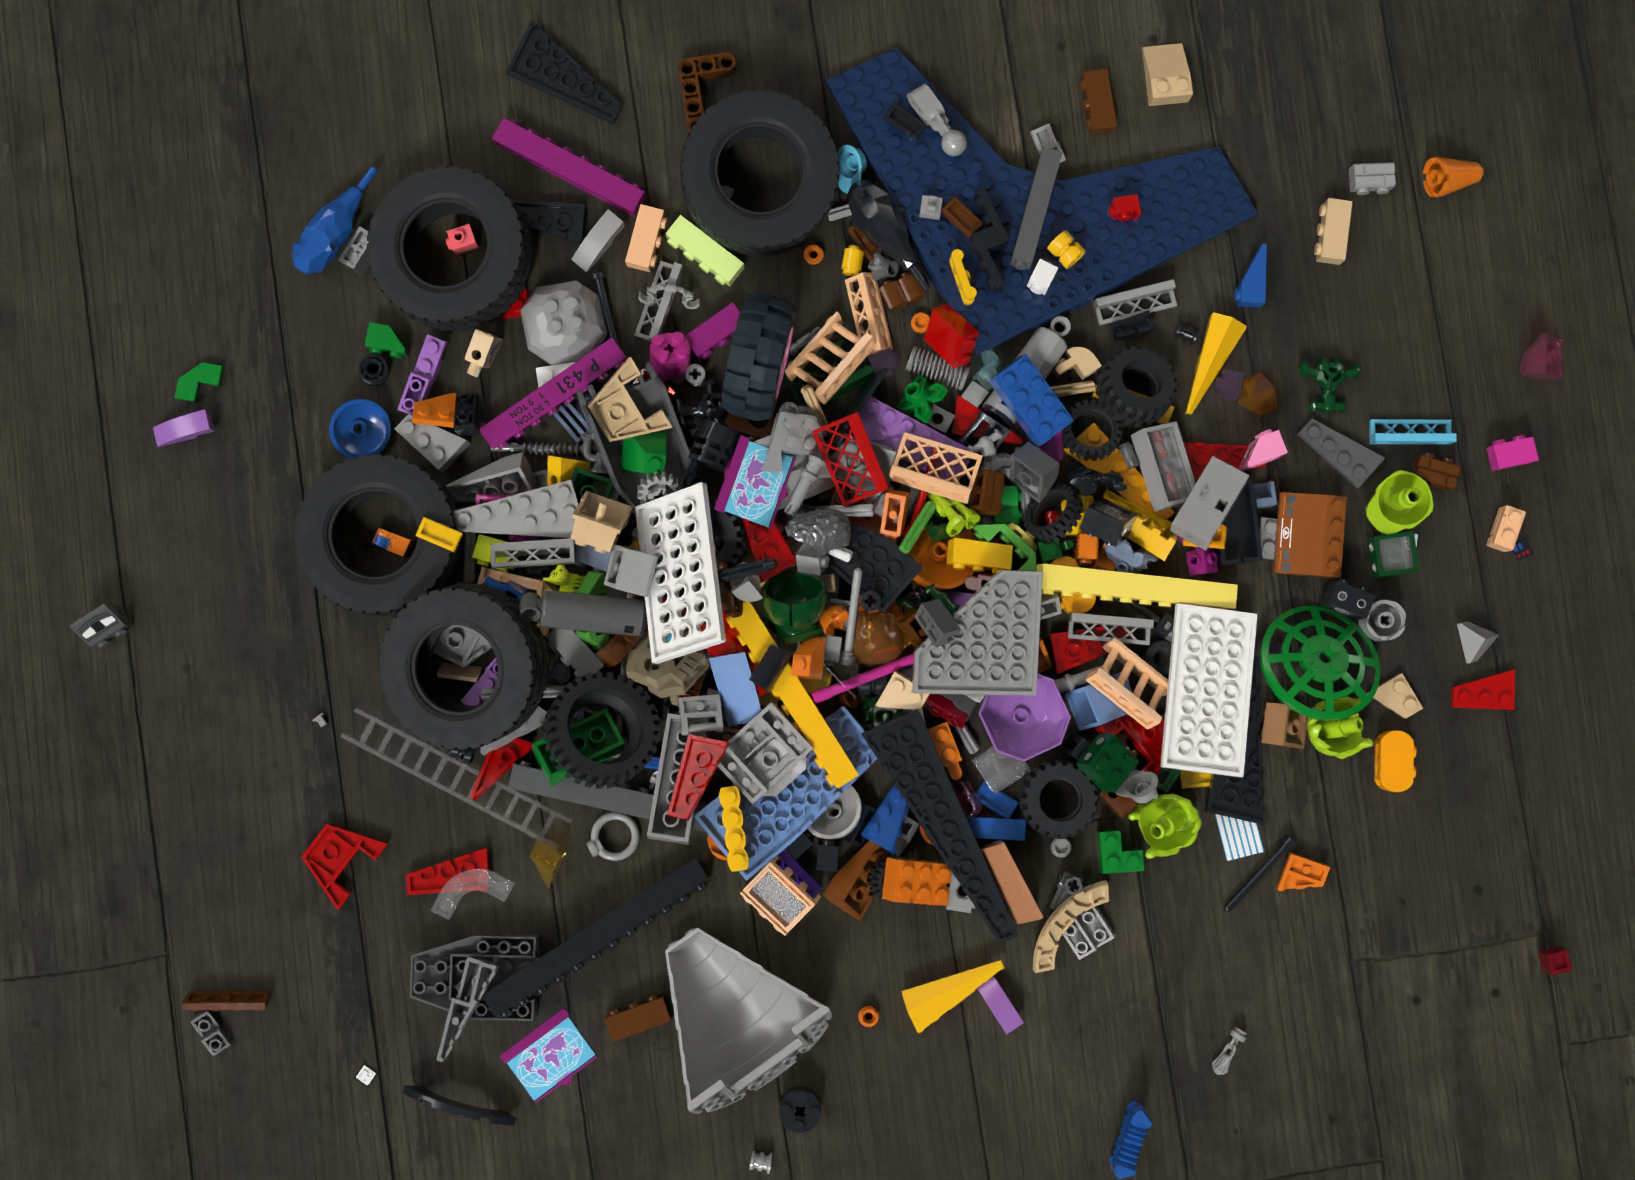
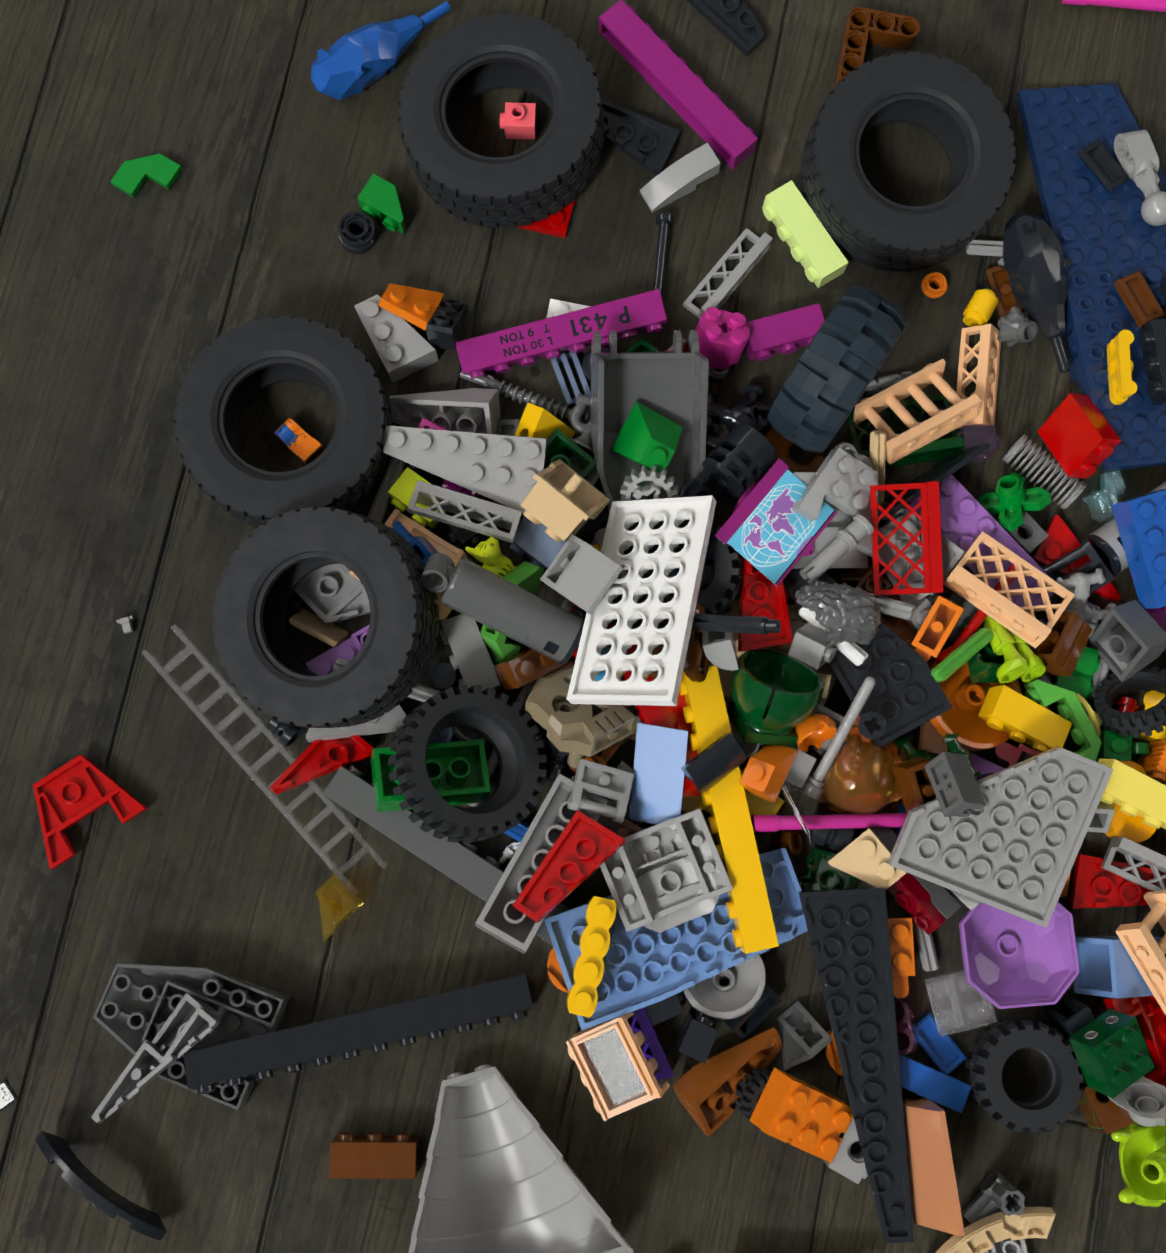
camera: 20 degrees right, 5 degrees down
medium lavender slope [153,410,215,447] -> none
blue dish [329,399,391,458] -> none
dark grey hinge [338,226,369,276] -> none
medium lavender slope [397,334,448,416] -> none
red wing [406,848,490,895] -> none
yellow tile [415,517,463,553] -> none
clear plate [430,869,515,920] -> none
tan torso [465,329,503,377] -> none
sticker [500,1008,597,1103] -> none
light grey rock [520,280,607,365] -> none
light grey piece [586,812,640,861] -> none
tan wing [587,356,673,442] -> none
light nougat brick [625,204,668,272] -> none
light grey piece [639,284,700,309] -> none
light grey bush [685,364,705,386] -> none
medium azure piece [837,145,867,194] -> none
blue wing [861,785,909,854] -> none
reddish brown brick [879,271,926,312] -> none
black bush [907,585,934,609] -> none
orange tile [911,312,930,334] -> none
light grey tile [919,195,942,220] -> none
light grey tile [961,380,989,408] -> none
light grey tile [1050,838,1071,858] -> none
light grey pin [1054,665,1111,693] -> none
green brick [1096,829,1144,874] -> none

